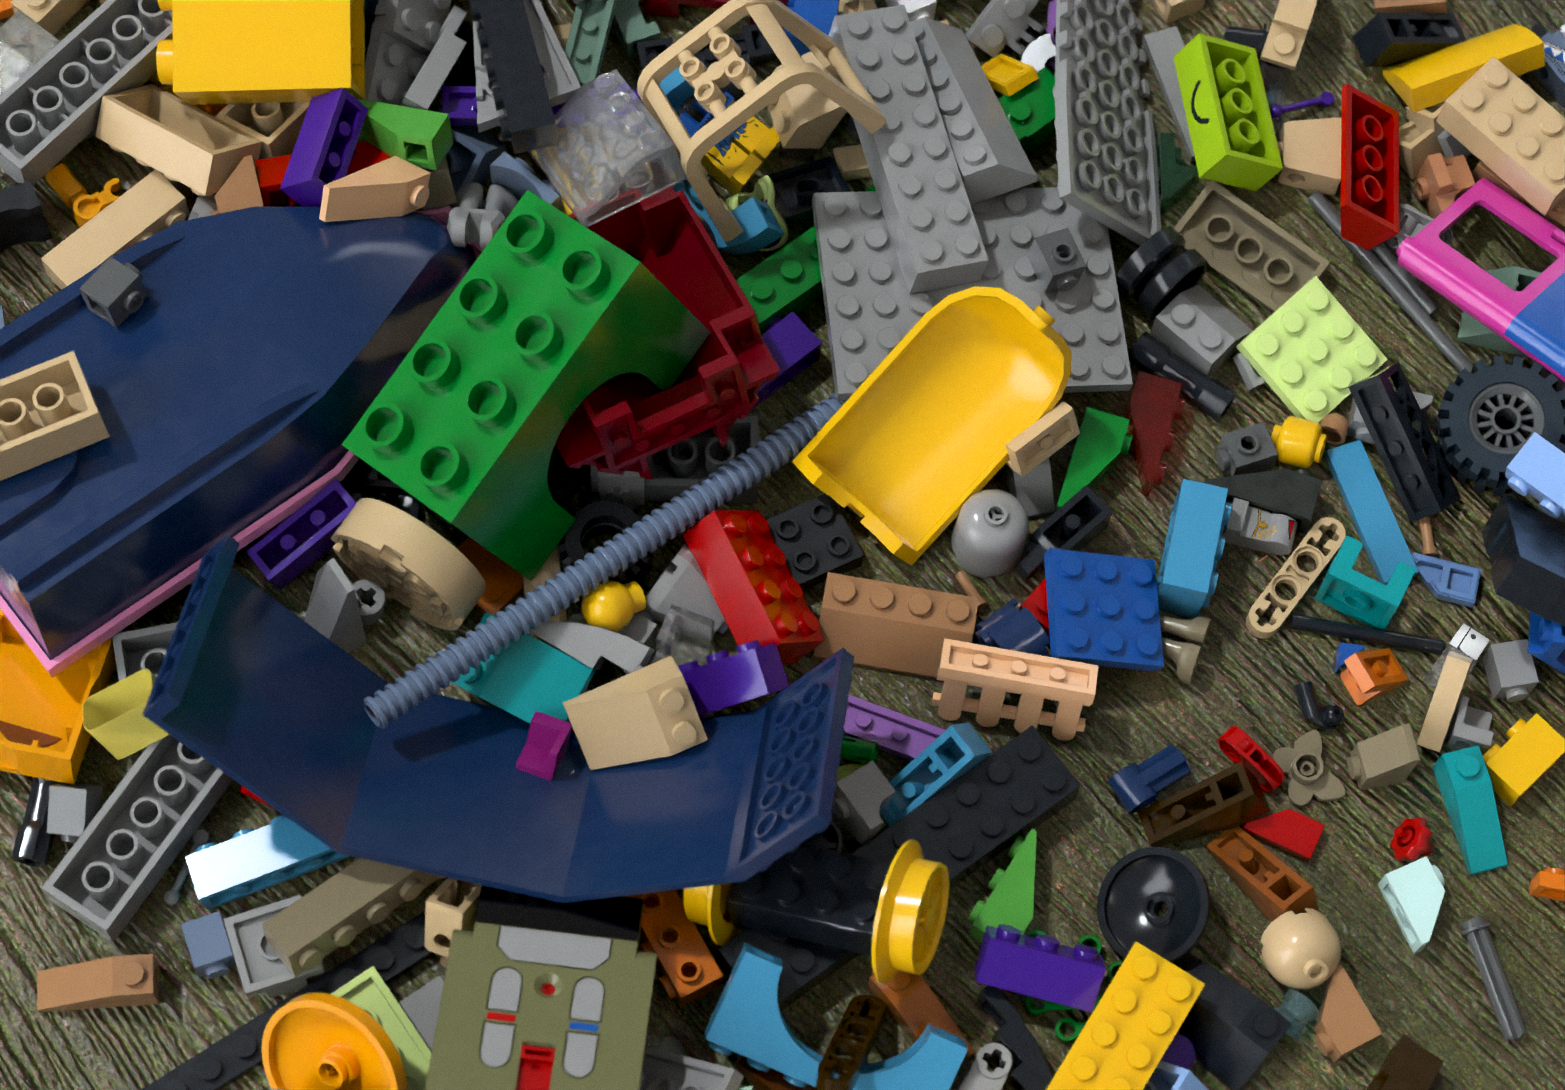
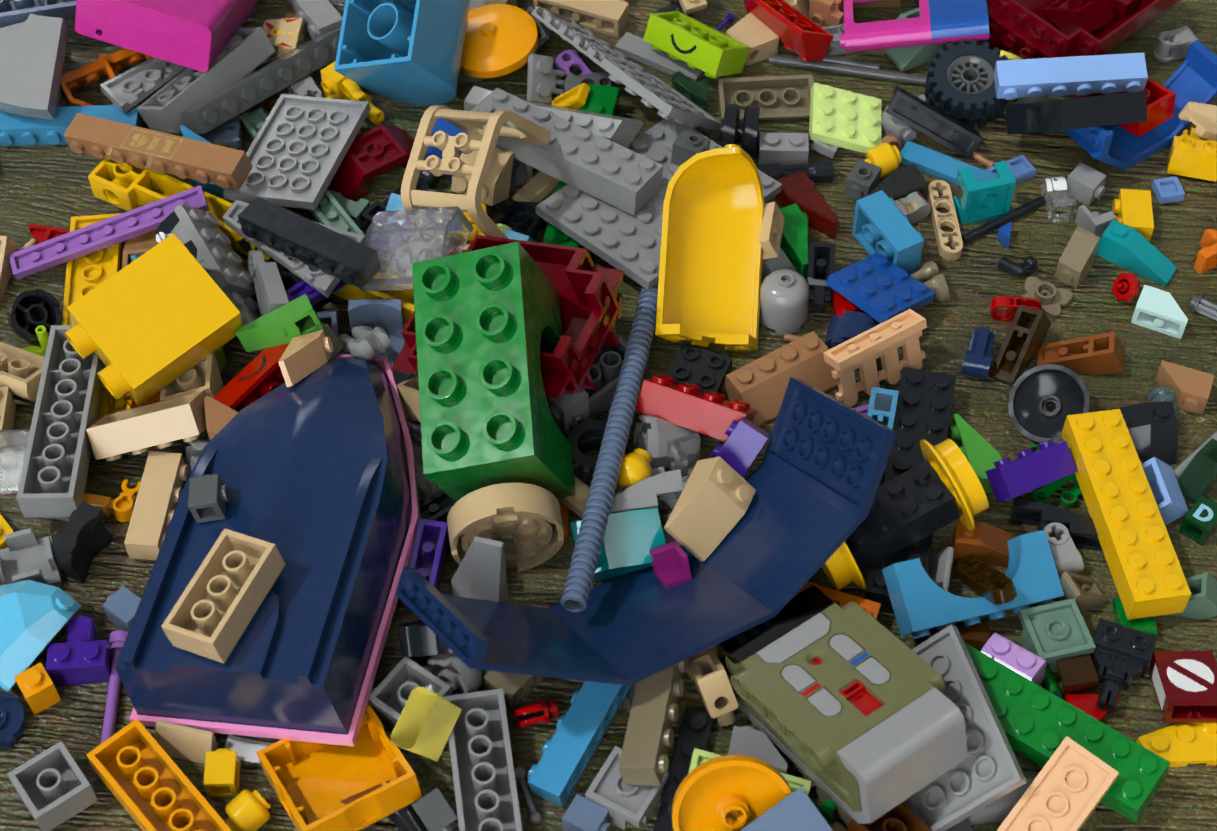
camera: 35 degrees left, 15 degrees down
dark purple brick [280,88,368,207] -> none
red tile [1243,809,1325,862] -> none
tan cylinder [1259,908,1341,989] -> none
orange slope [1340,648,1409,705] -> none
tan piece [1417,651,1473,752] -> none
none -> light grey slope [927,547,954,592]

